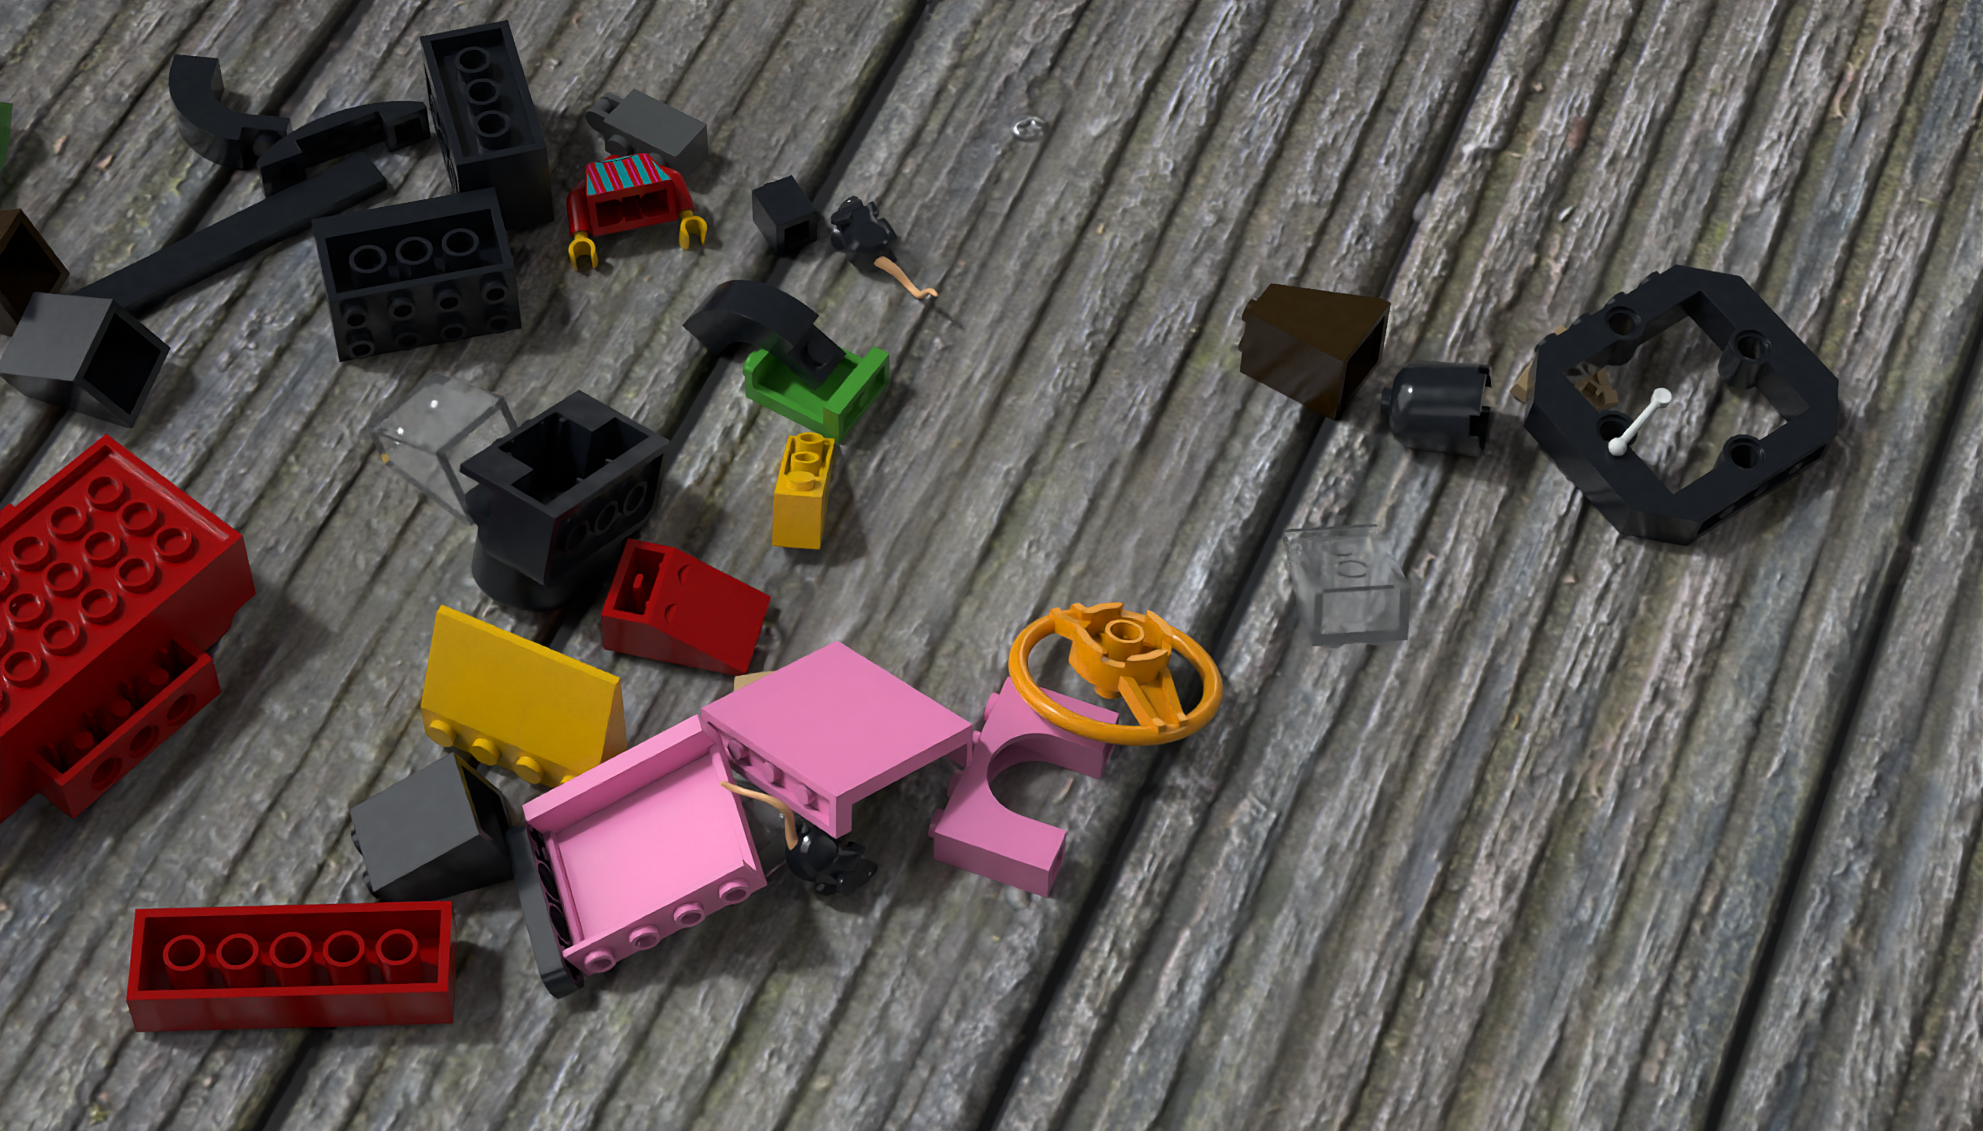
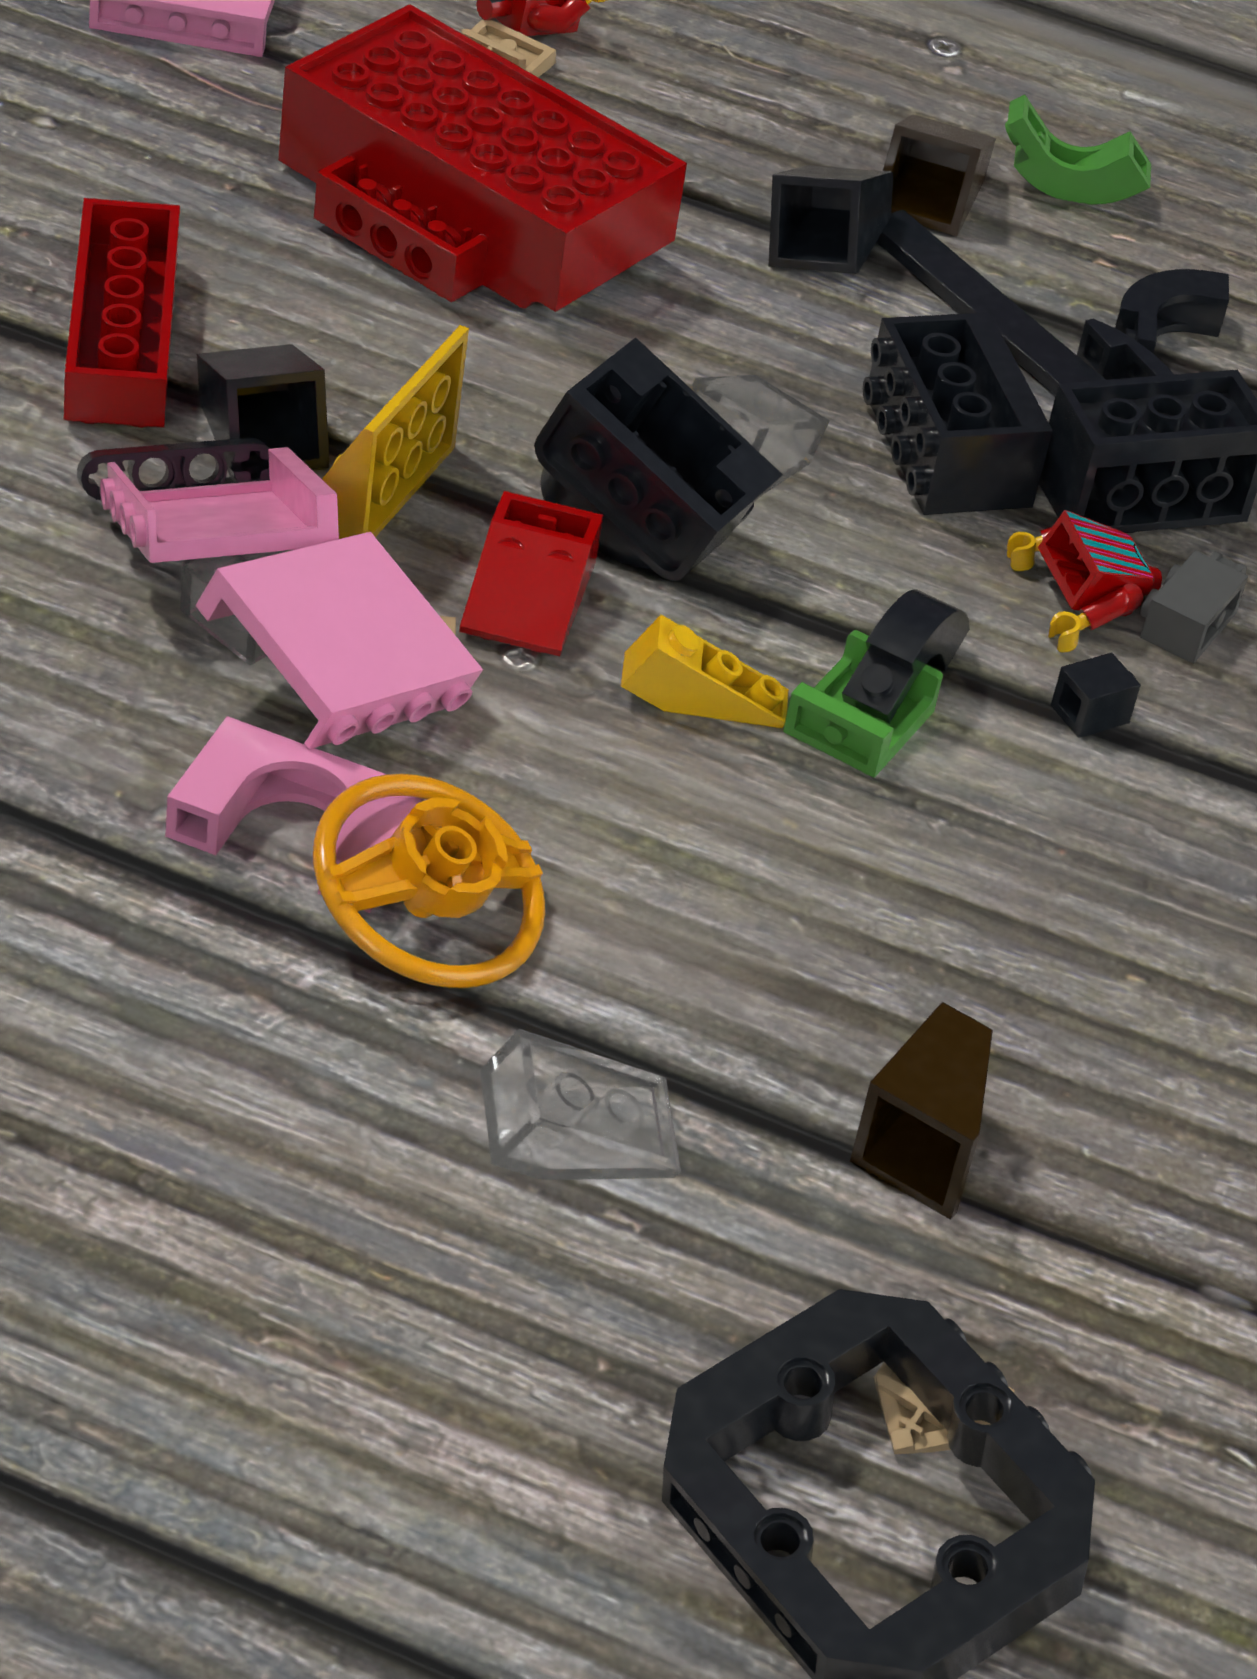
camera: 85 degrees right, 10 degrees down
black animal [720,781,878,897] -> none
black animal [830,196,939,299] -> none
black cylinder [1380,360,1493,459] -> none
white hinge [1608,388,1672,456] -> none

